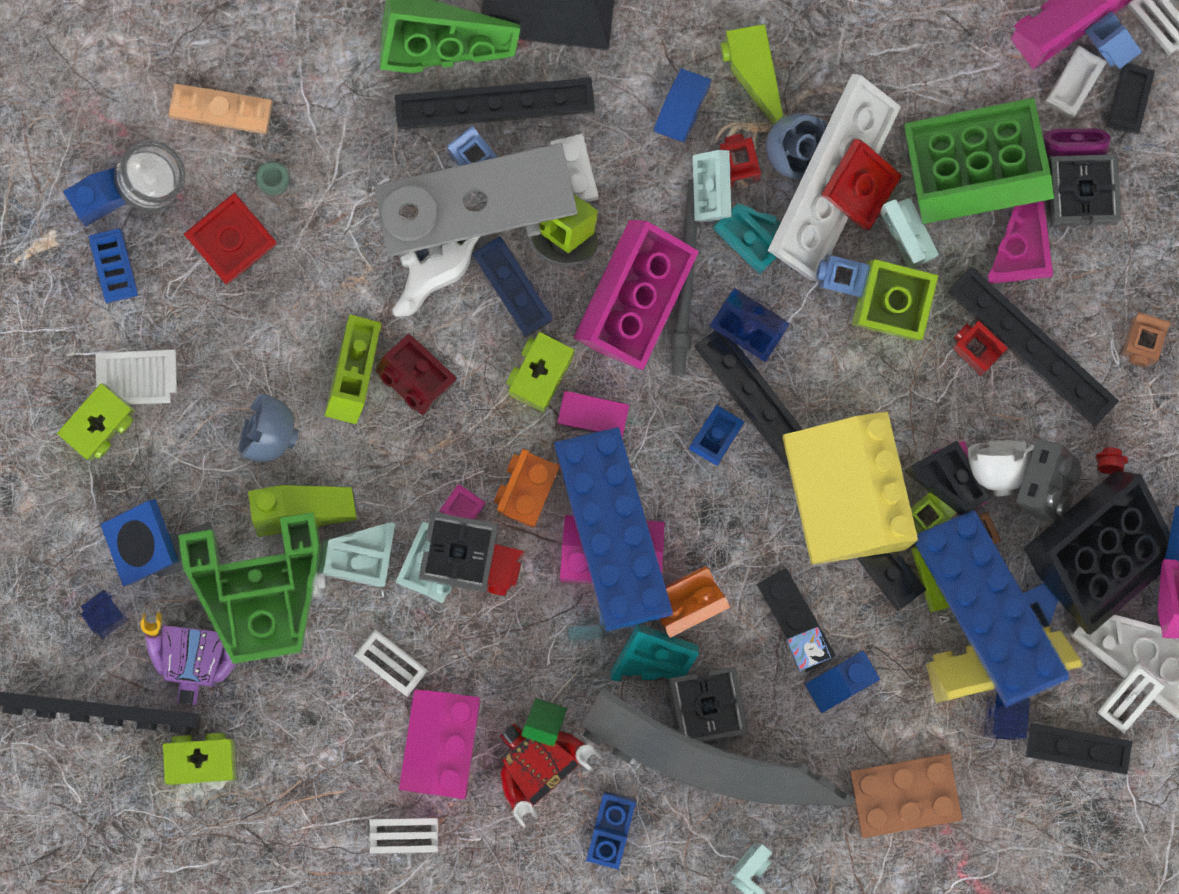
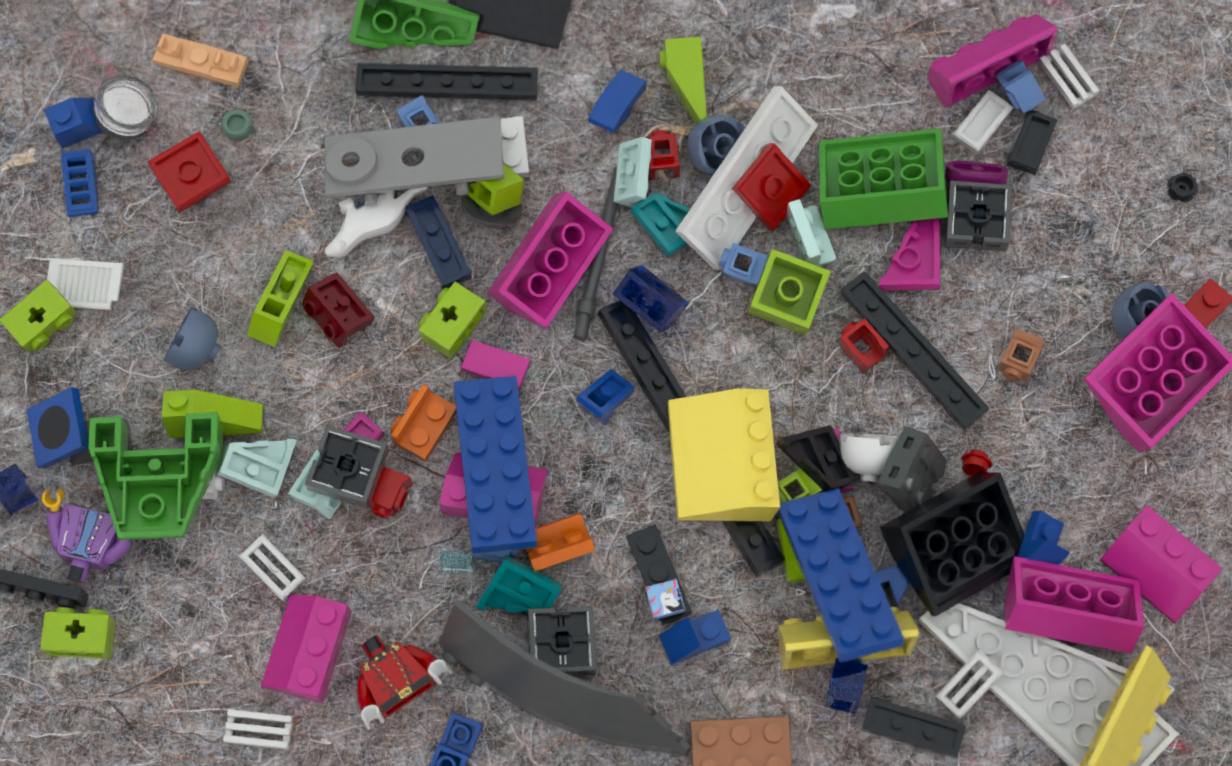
camera: 15 degrees right, 10 degrees down
green tile [522,698,567,746] -> none

